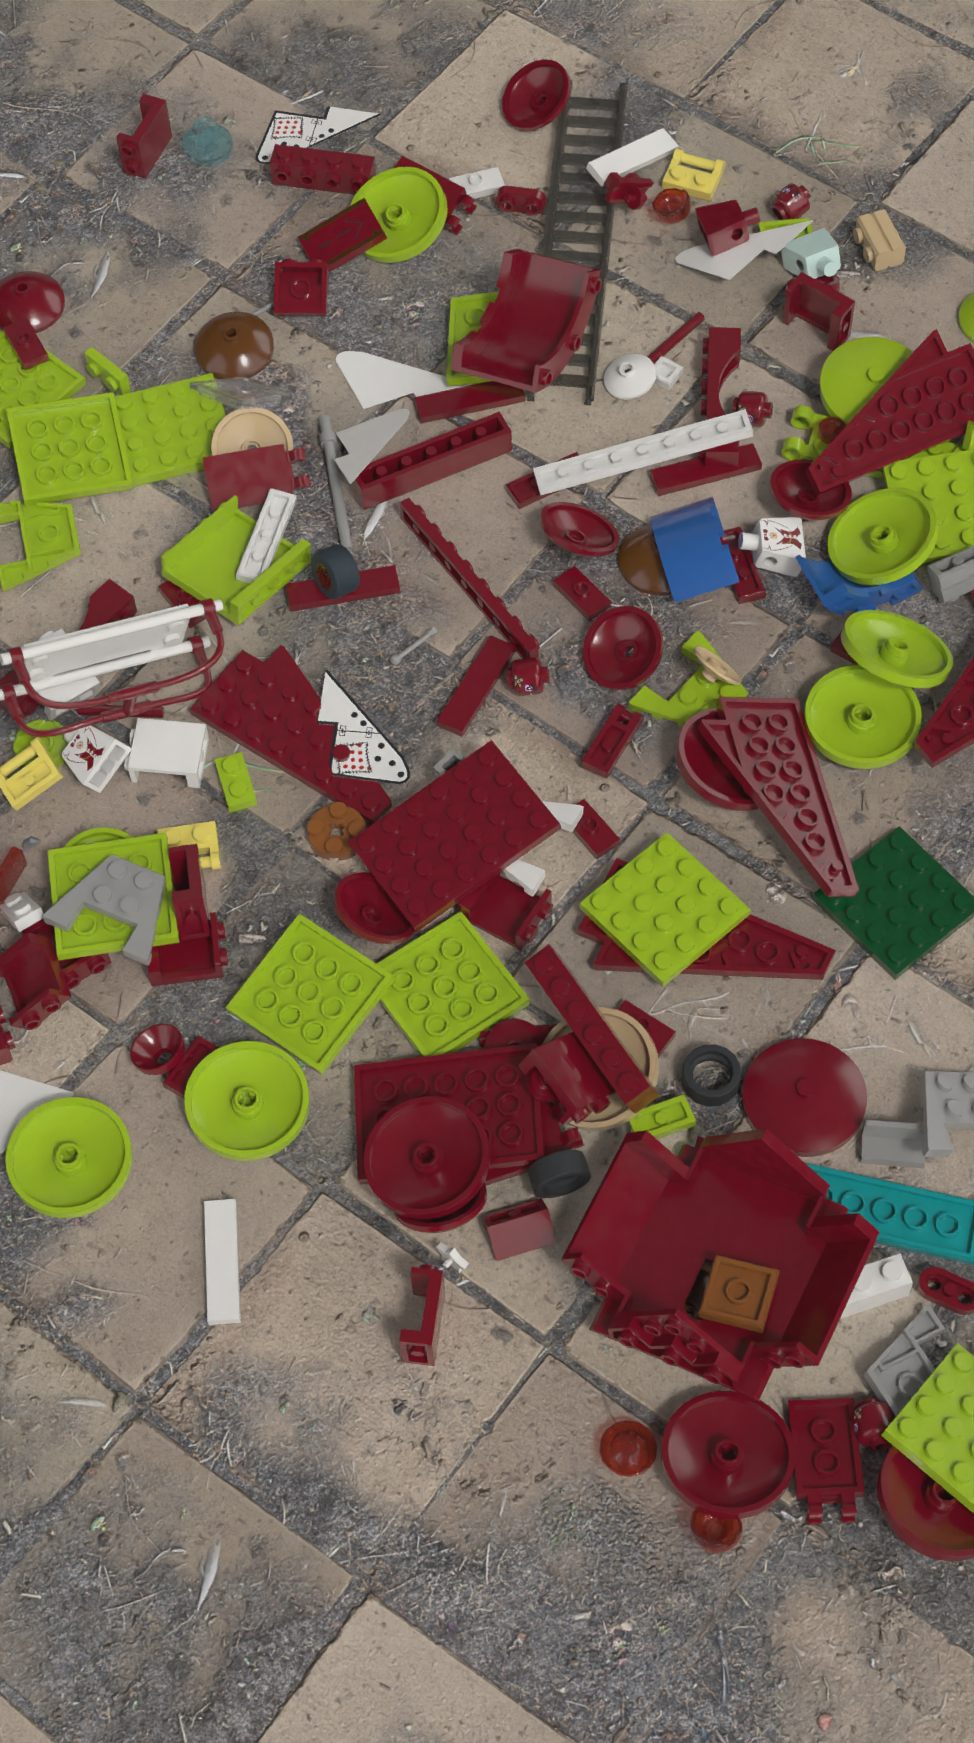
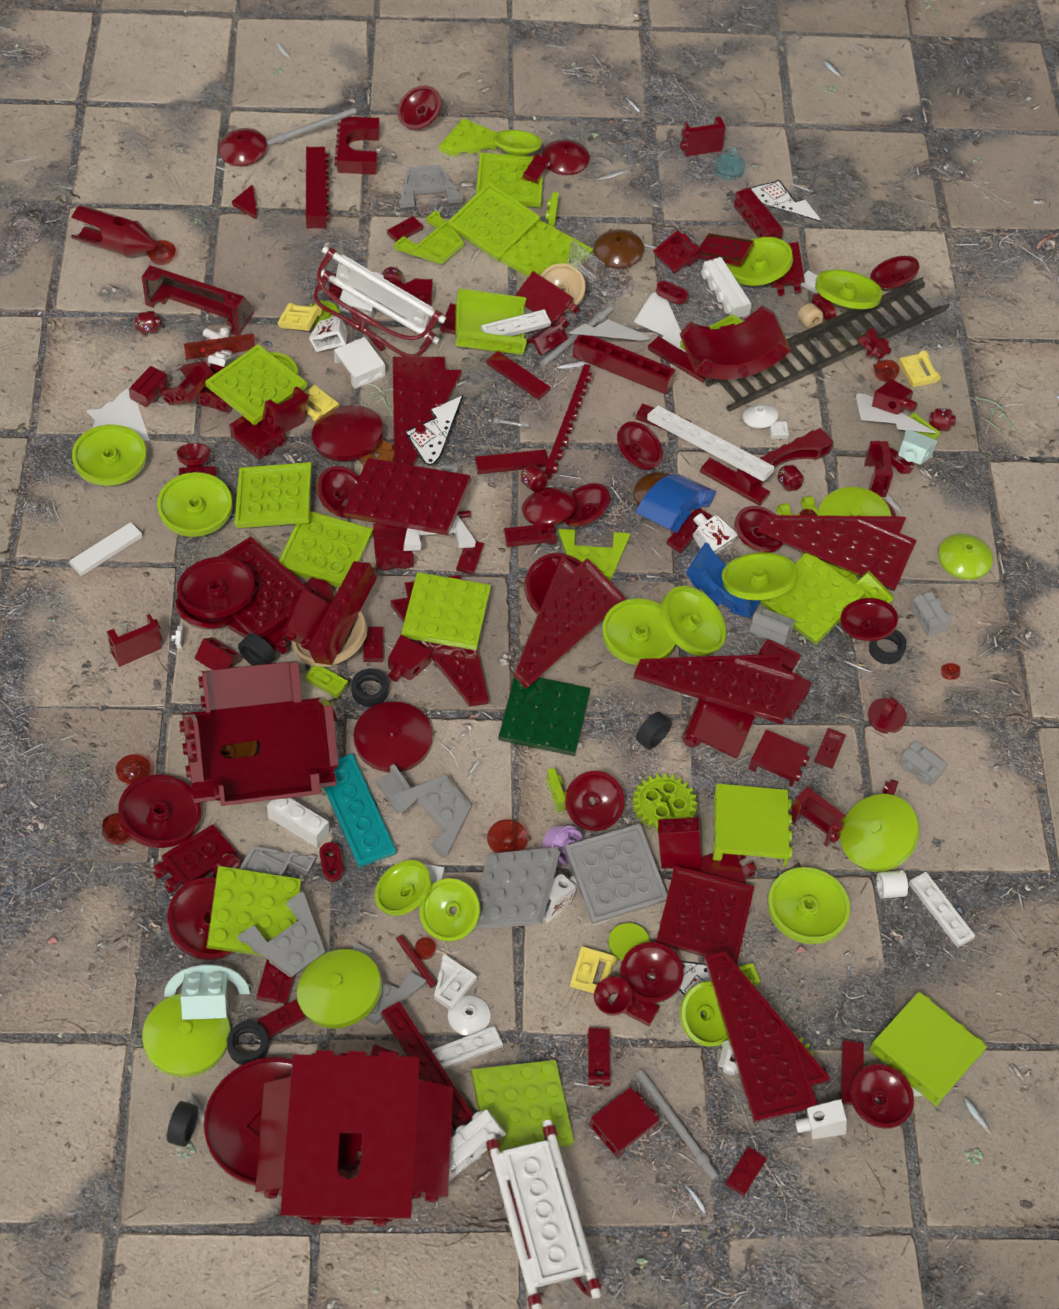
camera: 45 degrees right, 5 degrees down
light grey wing [43,855,166,966] -> none
lime plate [214,752,258,813] -> none
black wheel [311,544,360,599] -> none
dark red plate [553,566,611,621] -> none
white tile [586,128,679,187] -> none
dark red bar [648,312,705,364] -> none
tan dish [694,646,742,685] -> none
dark orange plate [698,1255,779,1333] -> none
tan brick [853,209,906,271] -> none
none -> dark red dish [312,405,384,461]
none -> dark red head [382,267,403,285]
none -> dark red torso [388,635,432,682]
none -> dark red dish [522,487,576,526]
none -> dark red panel [526,323,568,355]
none -> dark red plate [656,281,689,305]
none -> white brick [701,257,752,318]
none -> tan head [798,303,823,329]
none -> lime dish [815,269,882,309]

